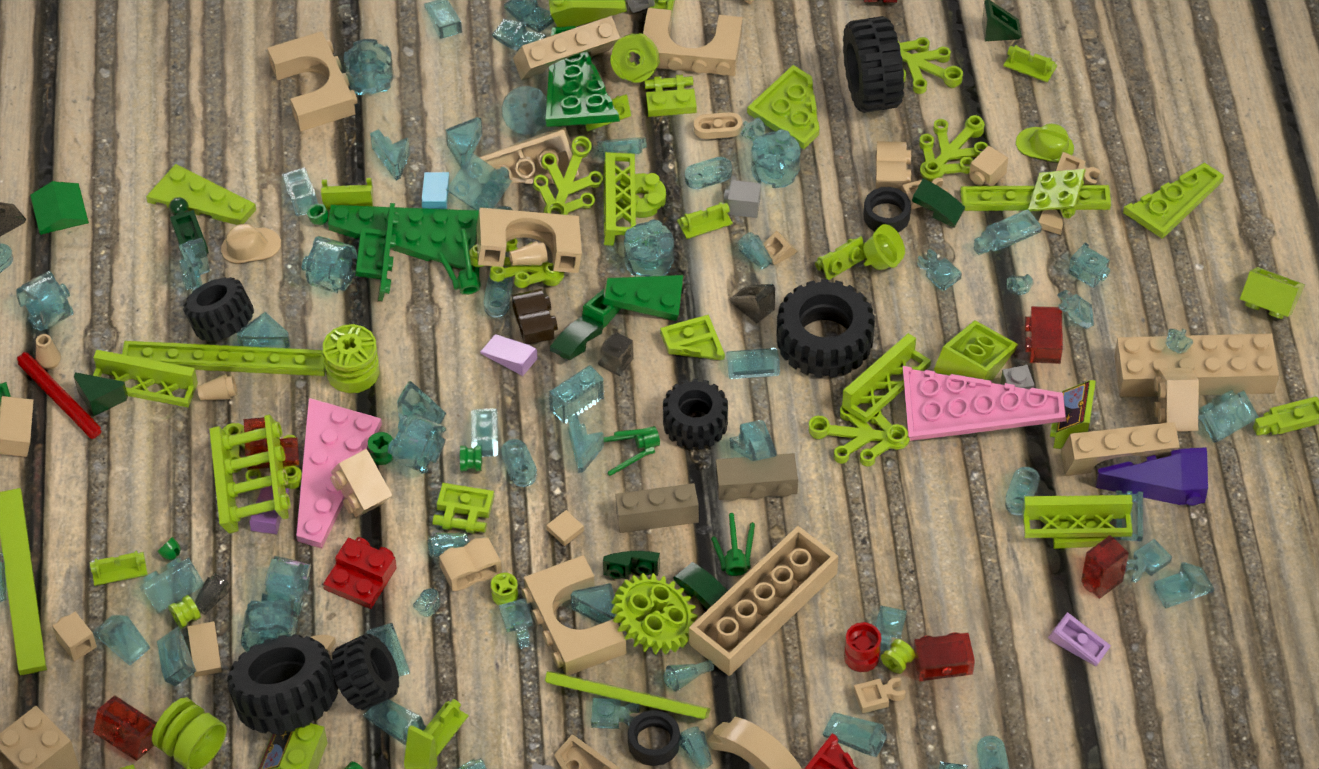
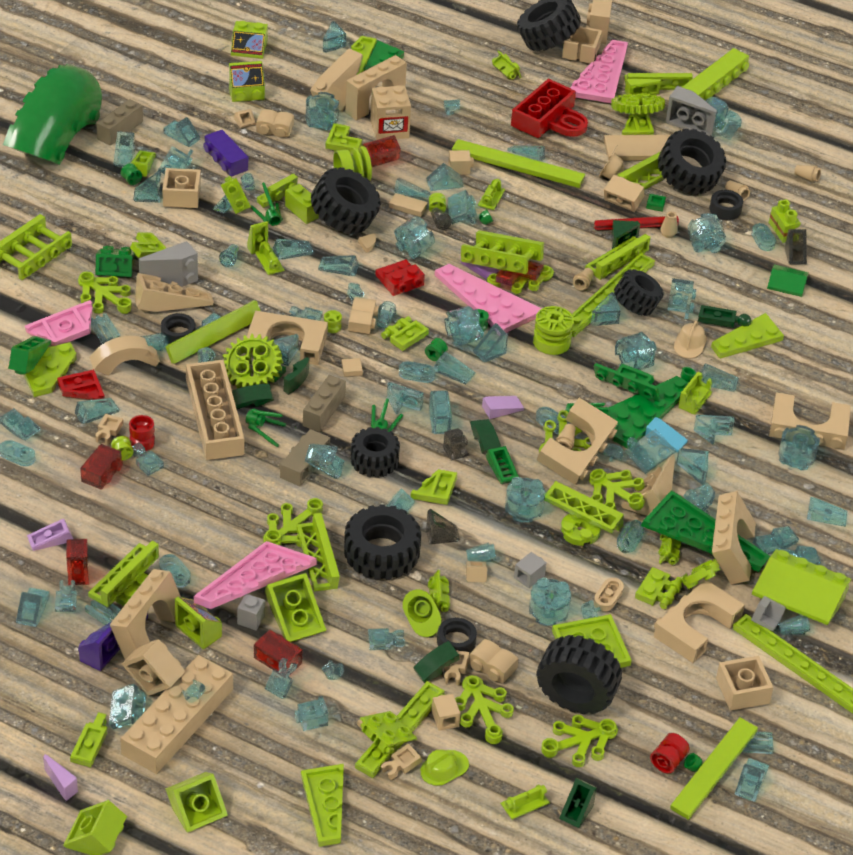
camera: 120 degrees right, 10 degrees down
clear light blue brick [241,599,298,652] -> none
tan brick [330,449,392,518] -> none
black tyre [331,634,399,710] -> none
dark brown brick [512,289,558,345] -> none
green wing [603,275,683,321] -> none
lime hinge [677,202,733,239] -> none
clear light blue plate [685,157,732,189] -> none
clear light blue hinge [973,209,1042,255] -> none

